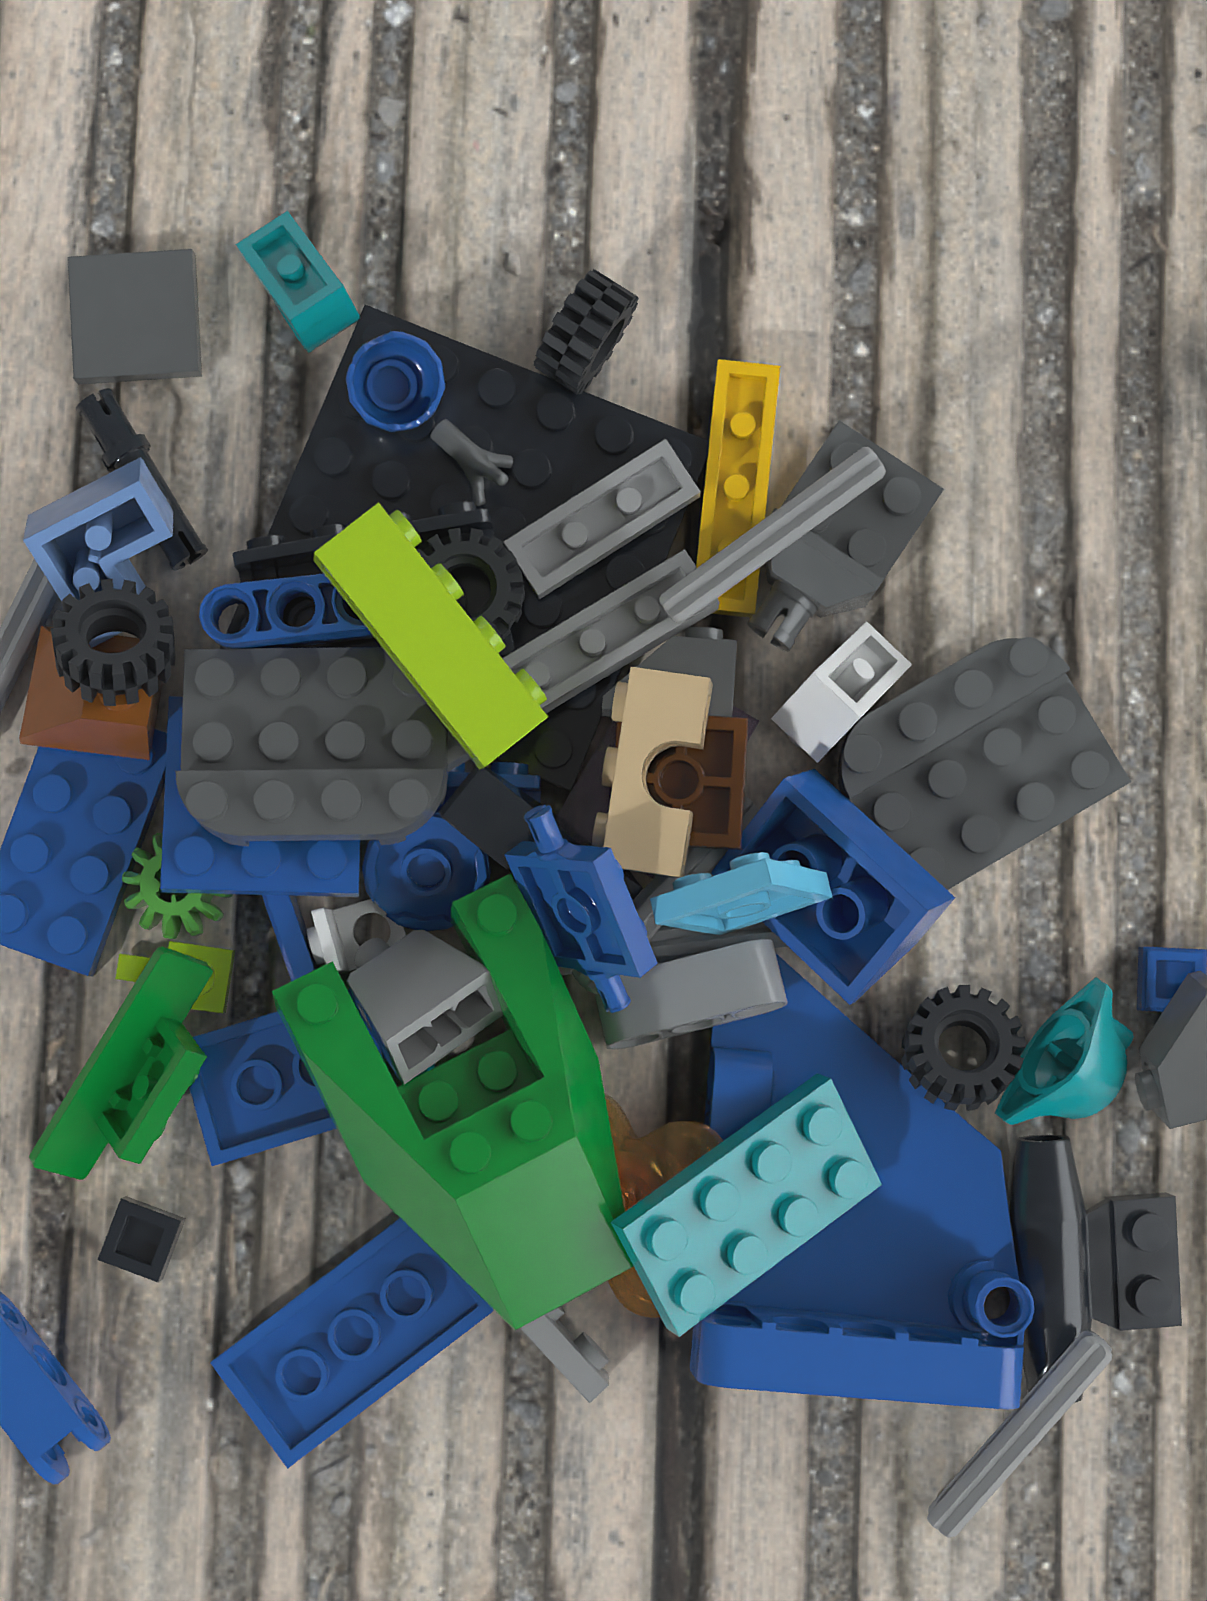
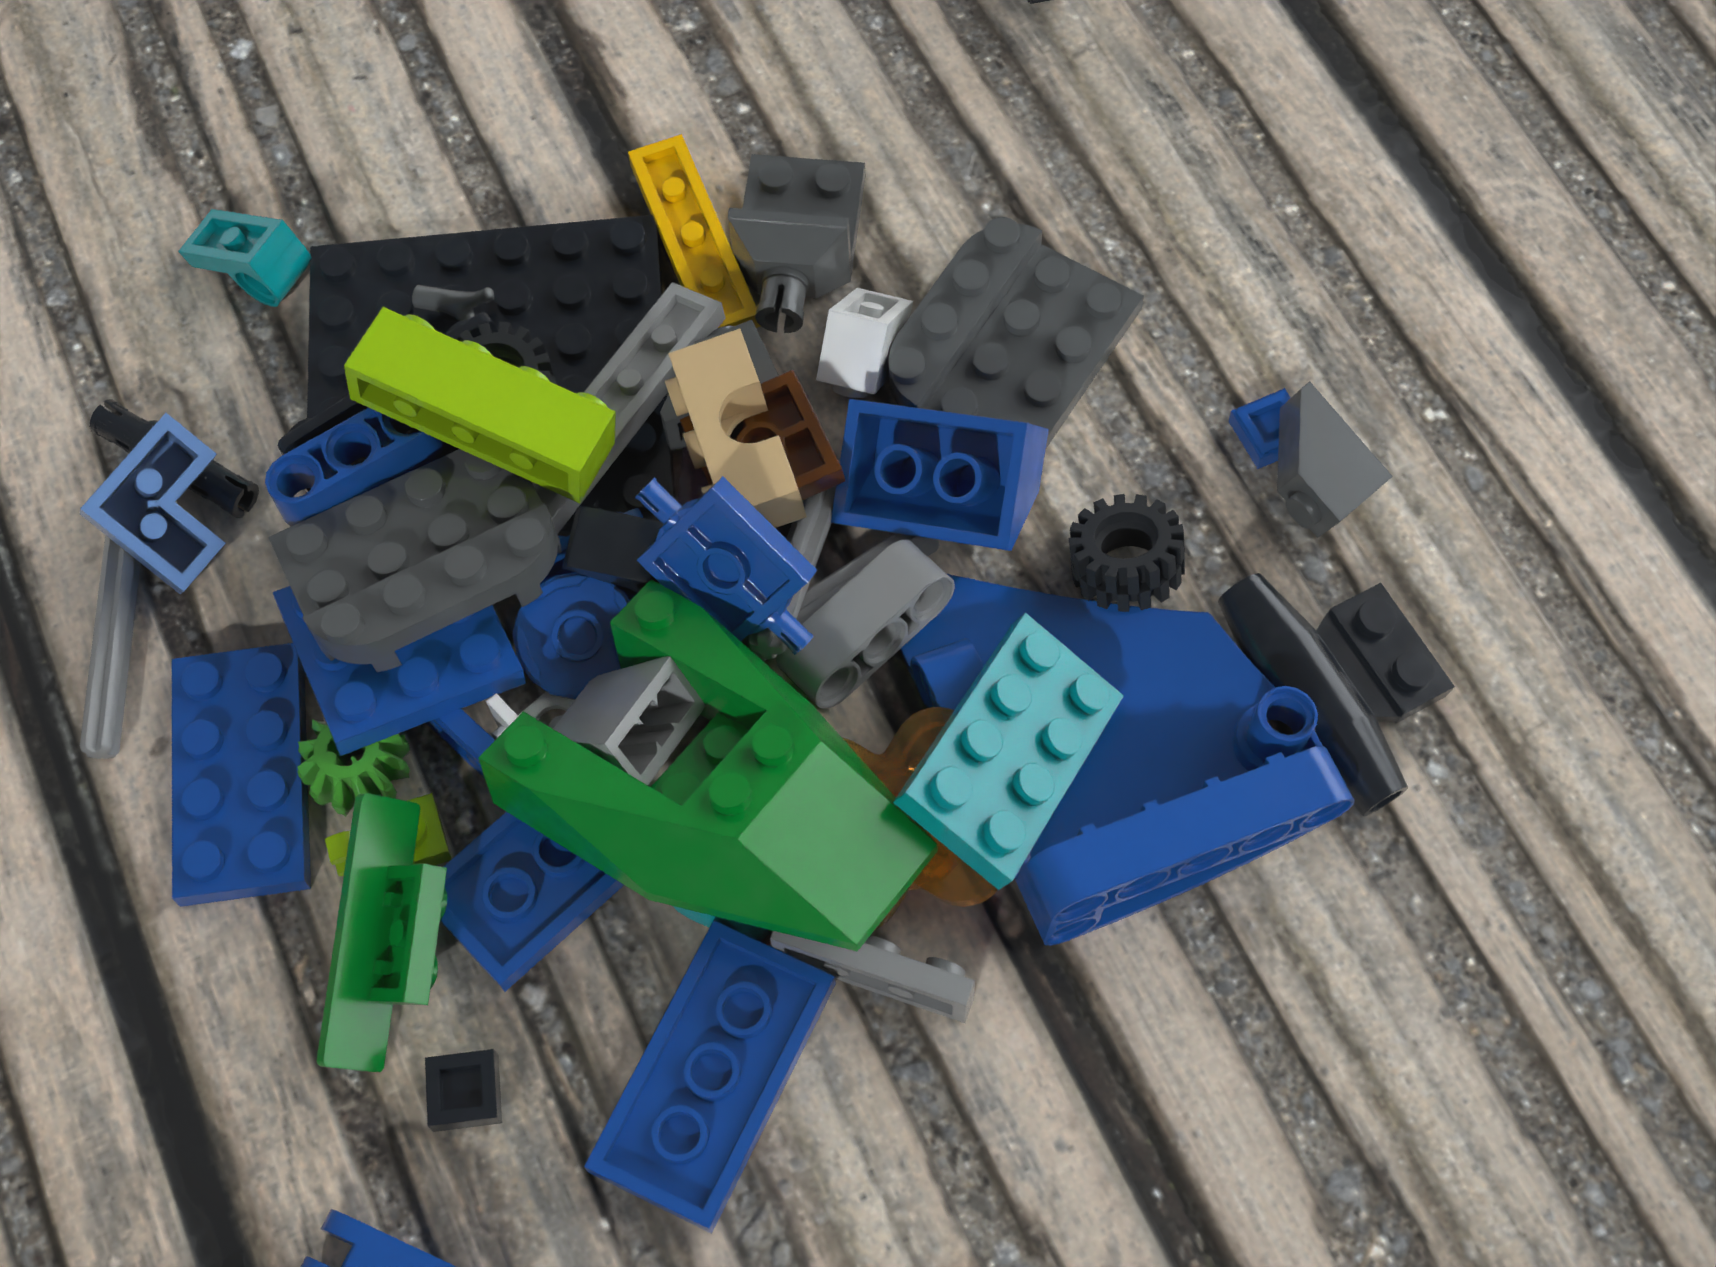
camera: 25 degrees left, 20 degrees down
dark orange slope [19,625,163,760] -> none
black tyre [51,579,176,706] -> none
dark grey tile [68,249,202,385] -> none
blue hair [346,331,446,432] -> none
light grey plate [504,439,701,599] -> none
black tyre [534,269,639,395] -> none
medium azure plate [650,852,833,935] -> none
light grey axle [659,447,886,624] -> none
light grey axle [927,1330,1112,1538] -> none
teal hat [995,977,1134,1125] -> none

